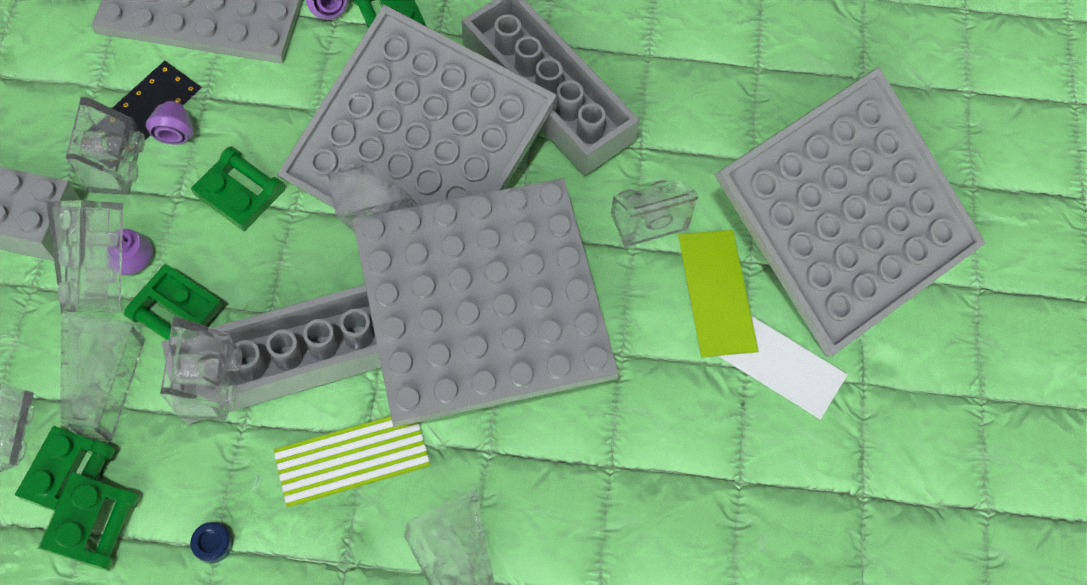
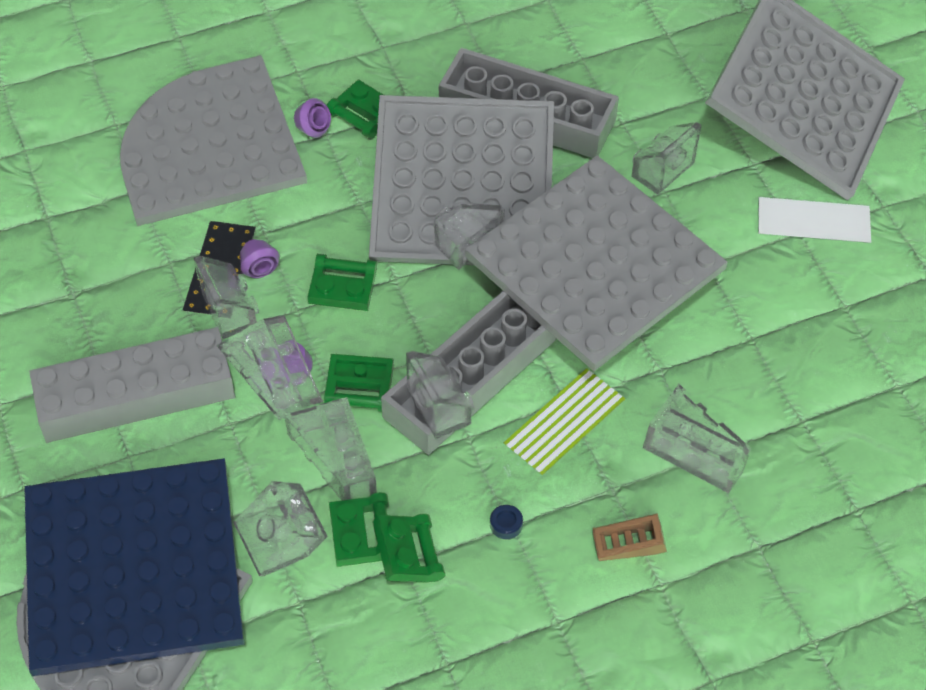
camera: 25 degrees left, 10 degrees down
lime sticker [678,230,759,358] -> none

